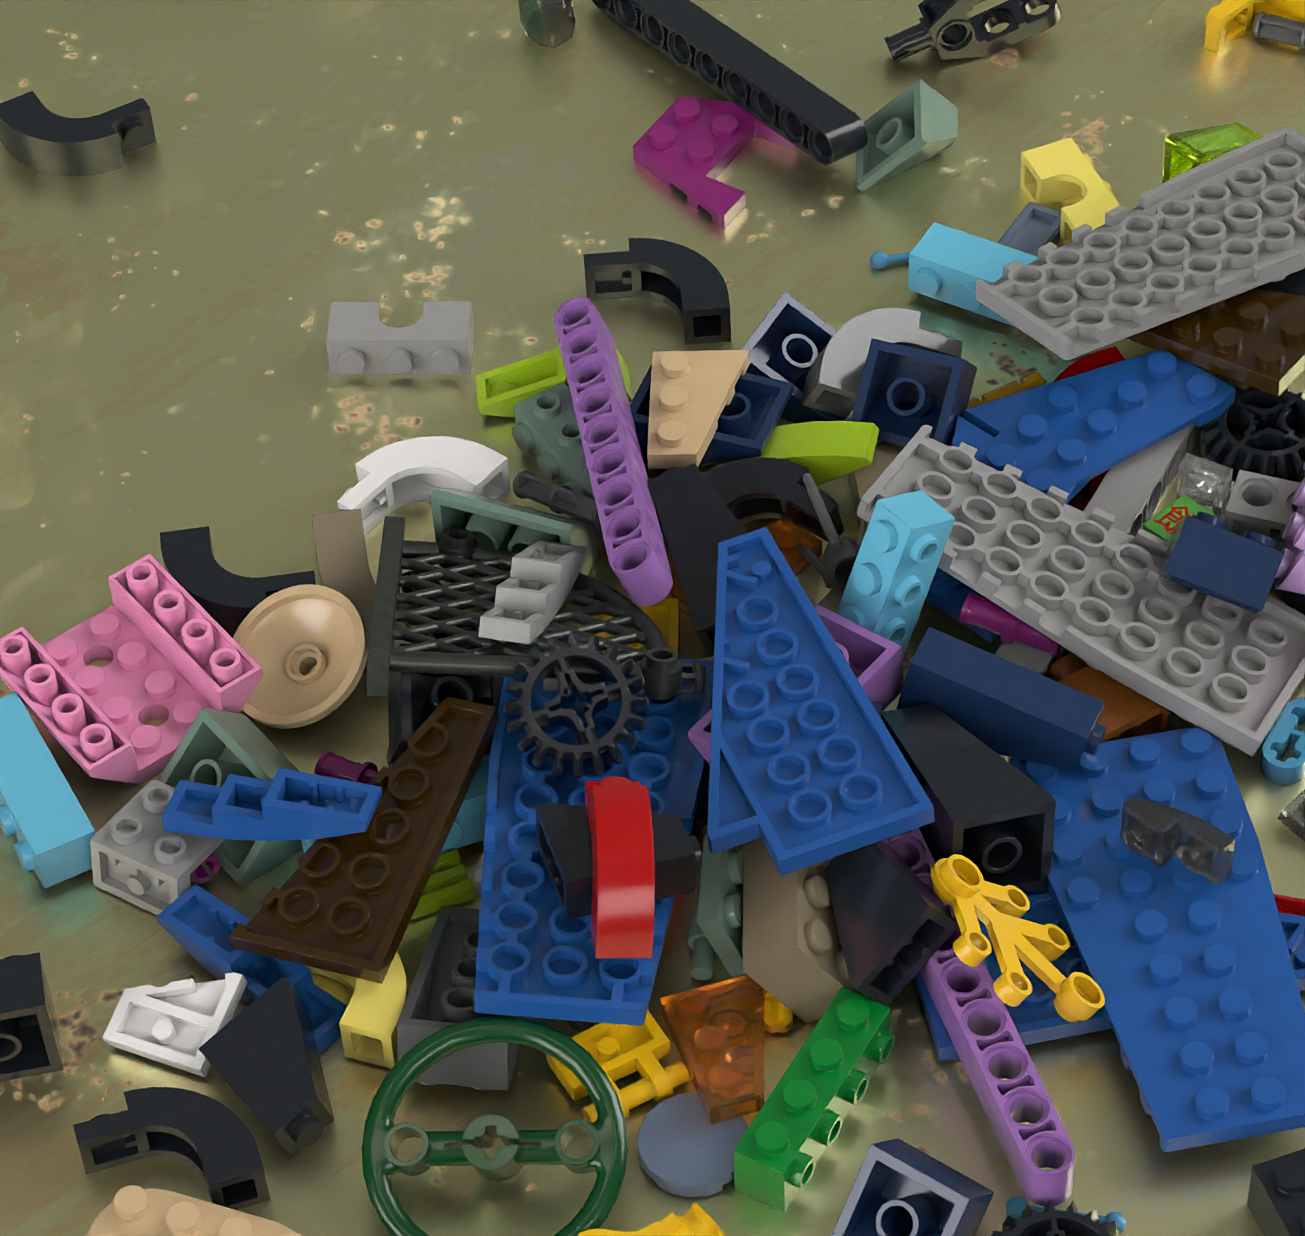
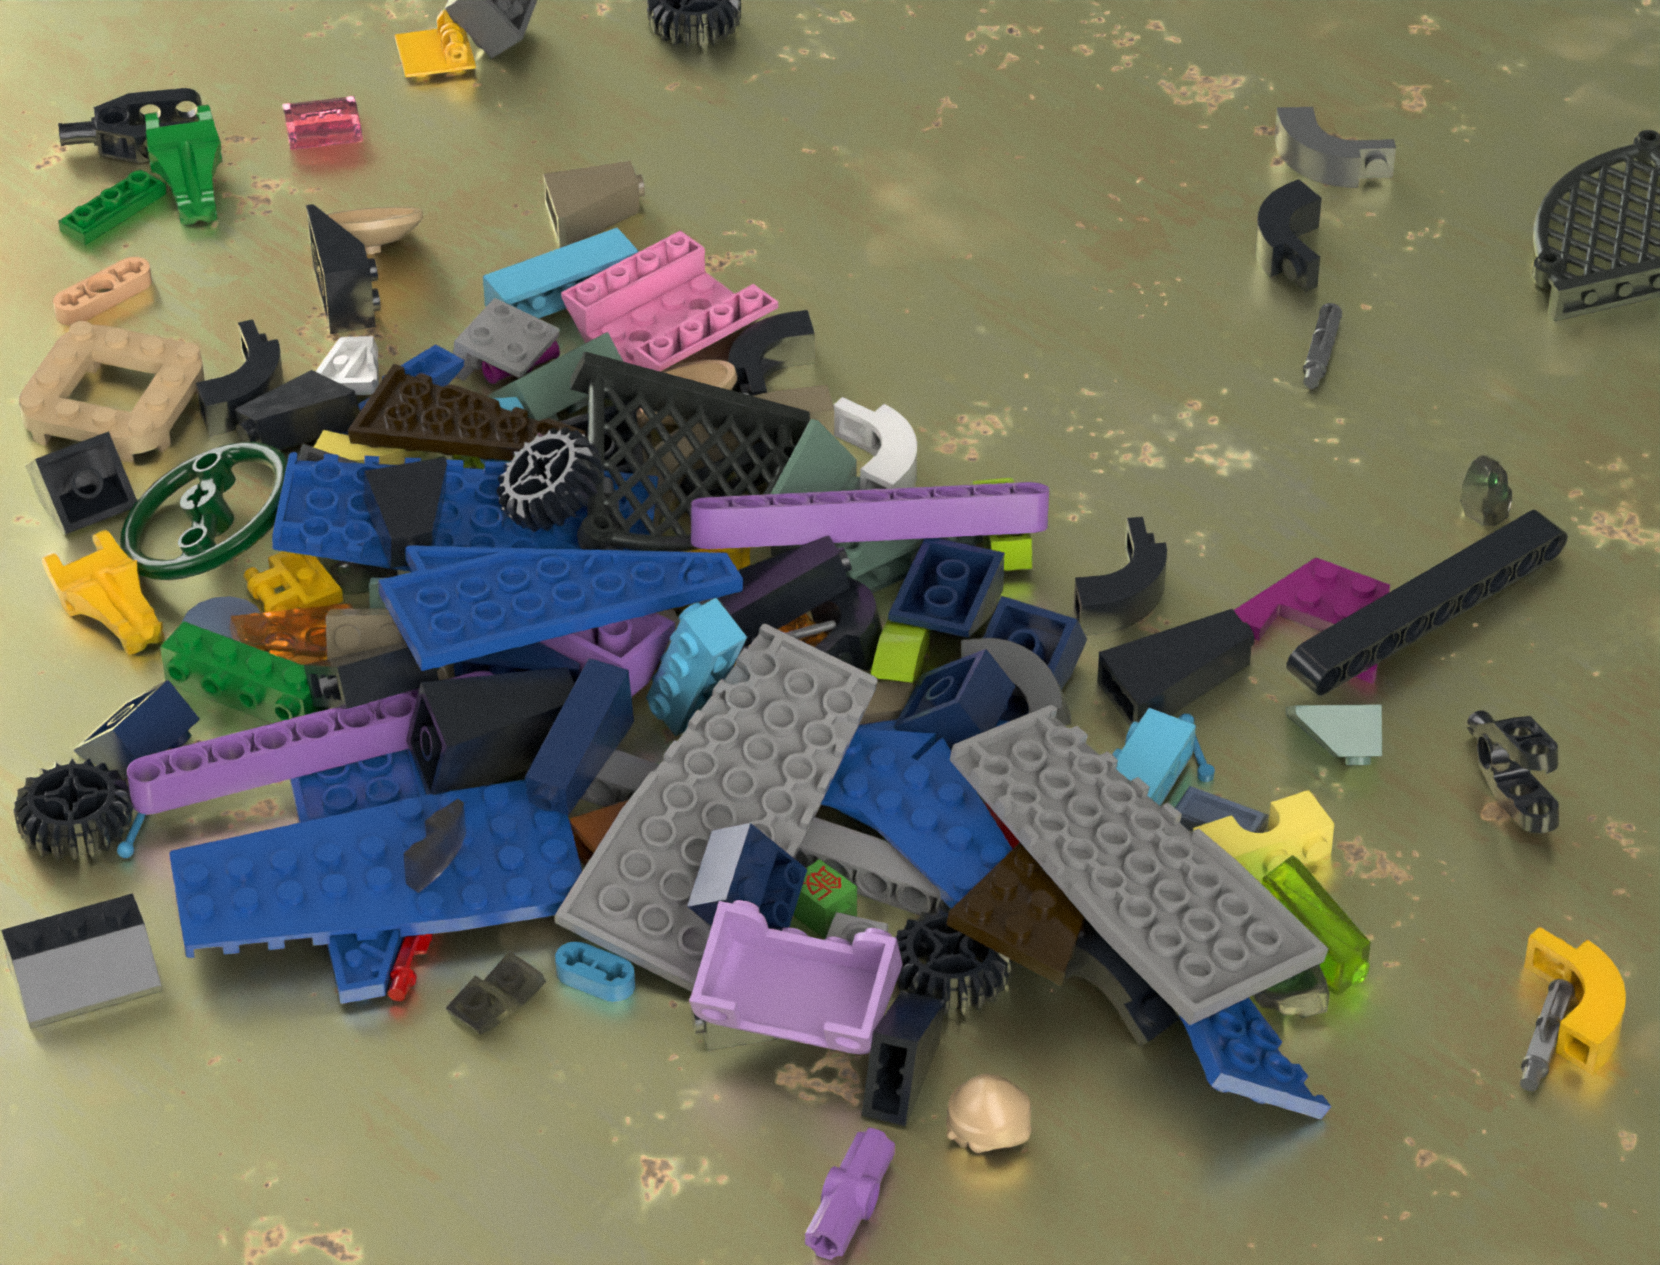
camera: 85 degrees right, 5 degrees down
blue slope [162,768,382,841] -> none
light grey arch [326,301,474,375] -> none
light grey slope [478,540,587,644] -> none
red arch [585,776,655,958] -> none
tan wing [647,350,750,469] -> none
yellow plant [930,854,1105,1023] -> none
clear bracket [1176,453,1235,519] -> none
none -> black slope [1097,609,1254,726]
none -> dark grey piece [1303,303,1342,389]

